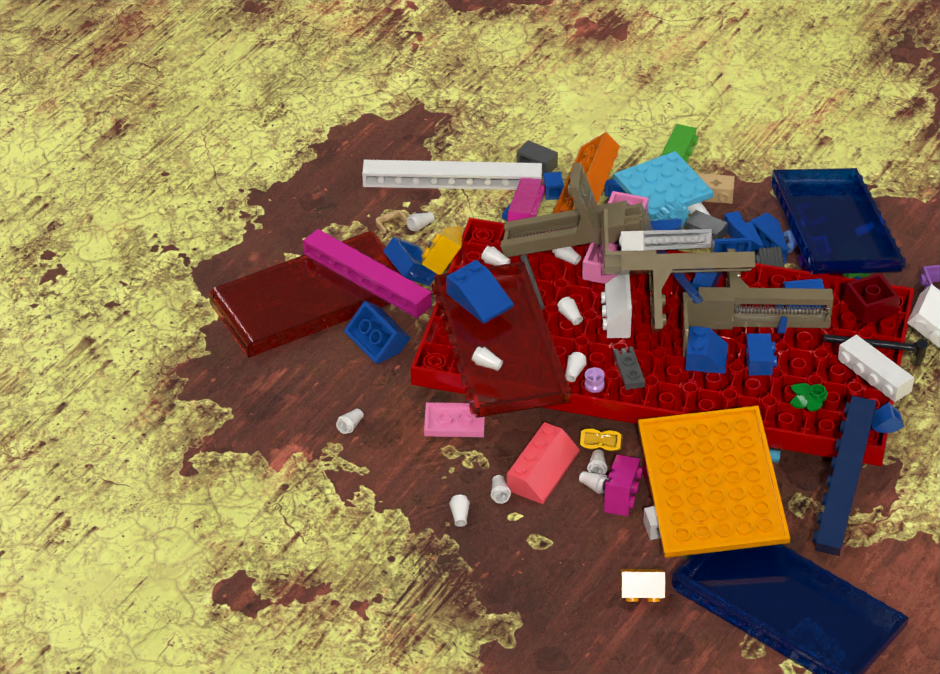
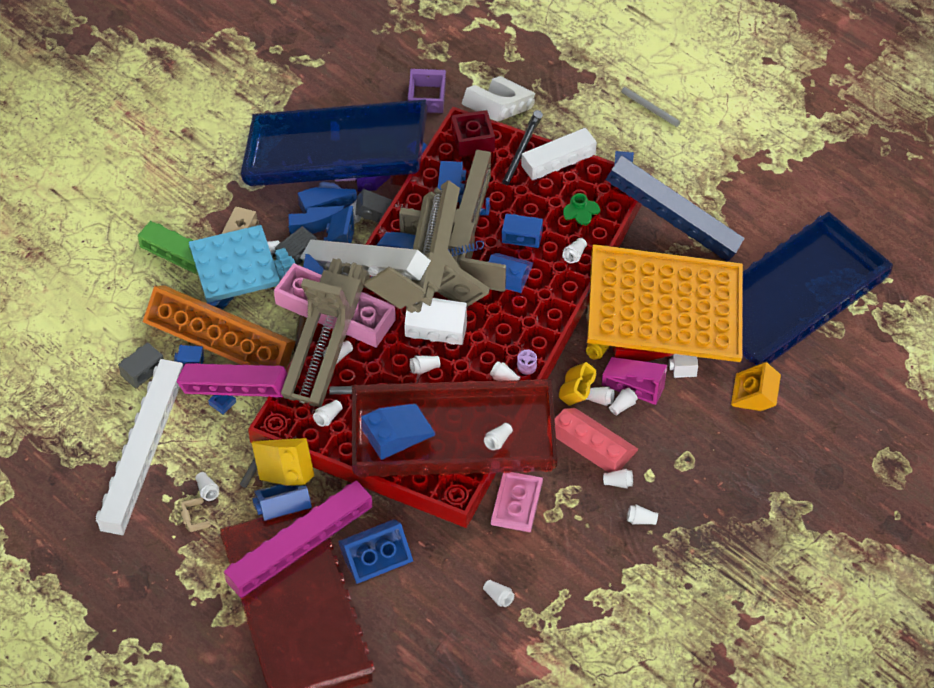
camera: 80 degrees left, 10 degrees up
dark grey hinge [613,347,645,390] -> none
none -> white cone [563,238,587,264]

